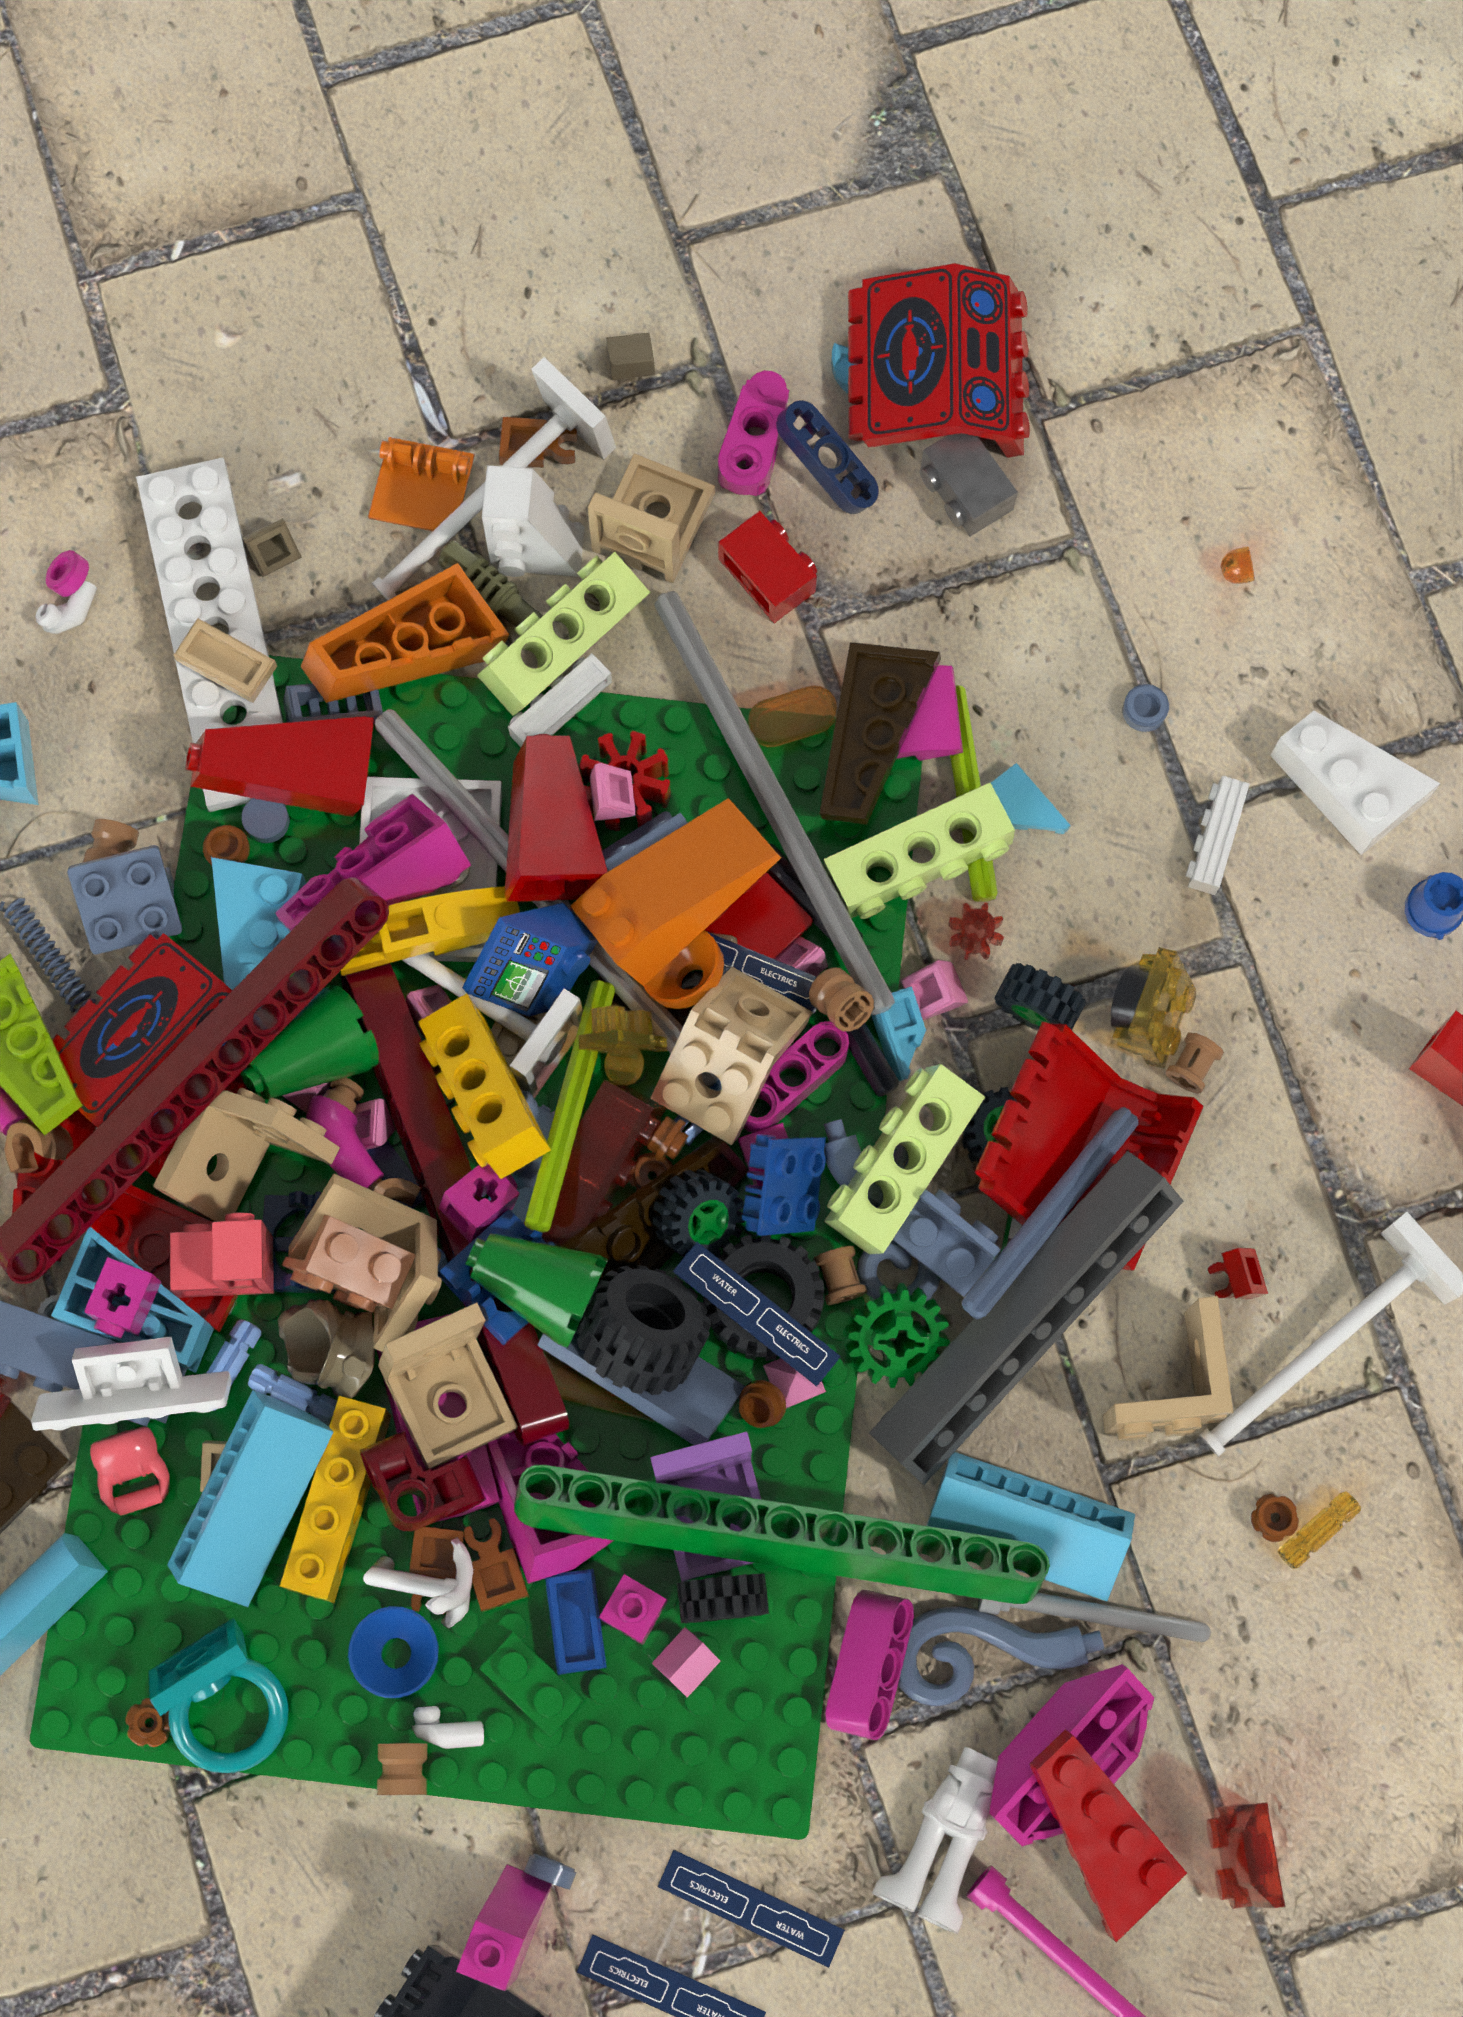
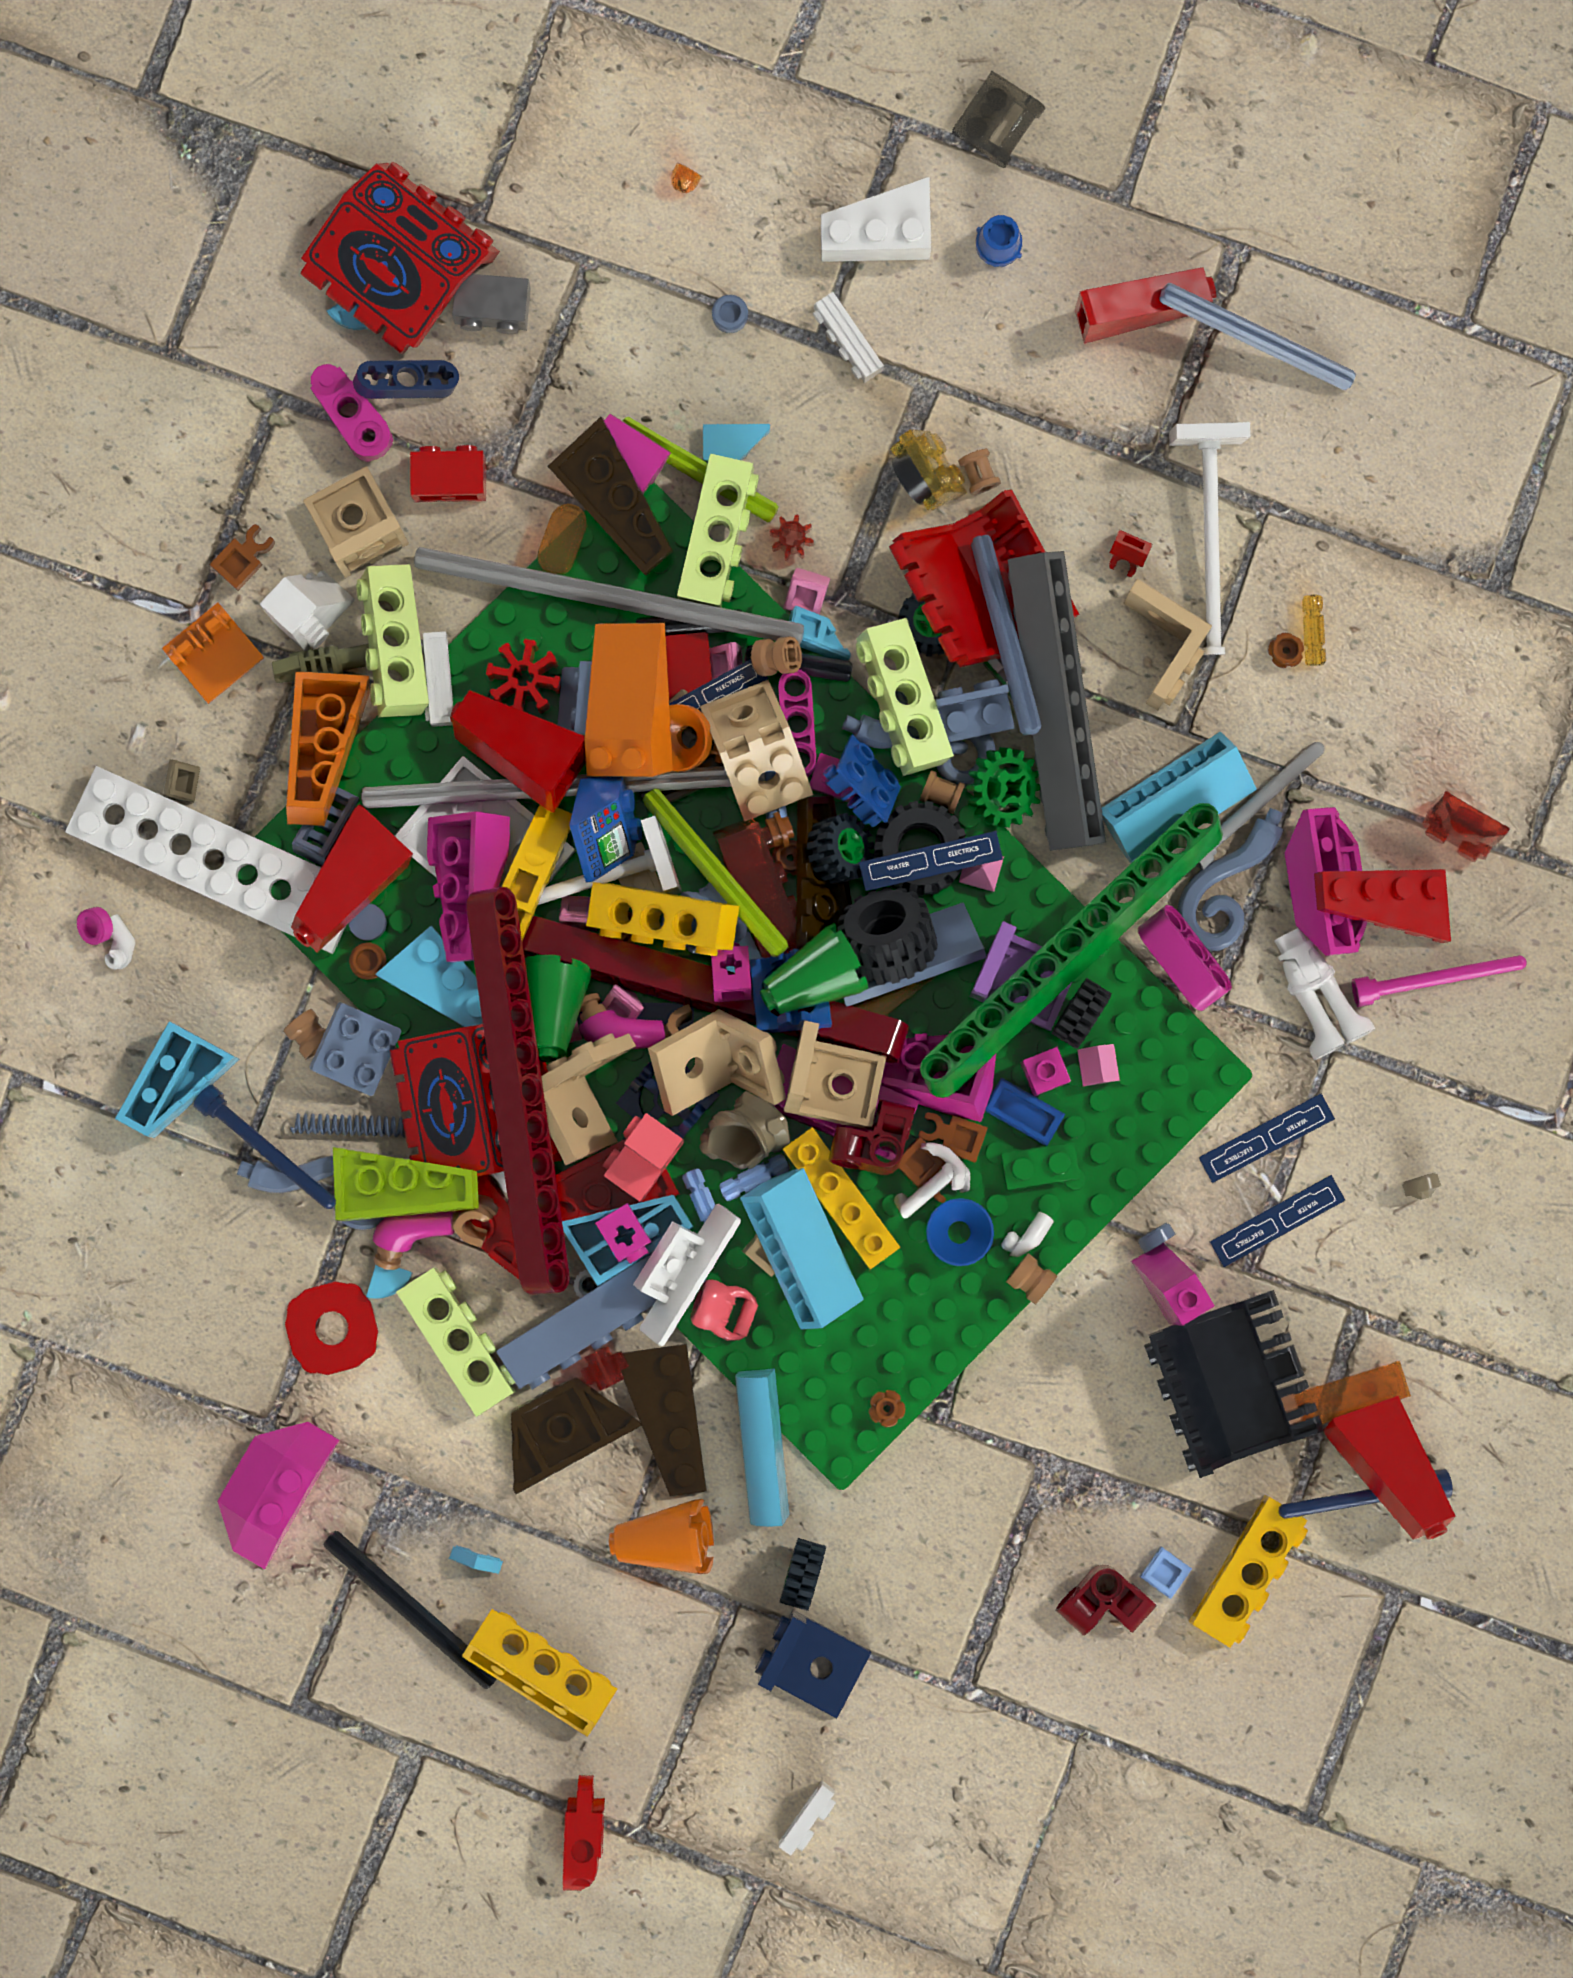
camera: 50 degrees left, 10 degrees up
teal tile [148,1618,289,1773] -> none
tan tile [174,618,277,703] -> none
nougat bracket [282,1215,416,1313] -> none
white tile [372,357,616,600] -> none
clear yellow hips [578,1006,667,1086] -> none
bright pink slope [590,763,635,821] -> none
dark tan slope [606,333,655,380] -> none
dark orange plate [739,1380,786,1428] -> none
black wheel [994,963,1086,1030] -> none

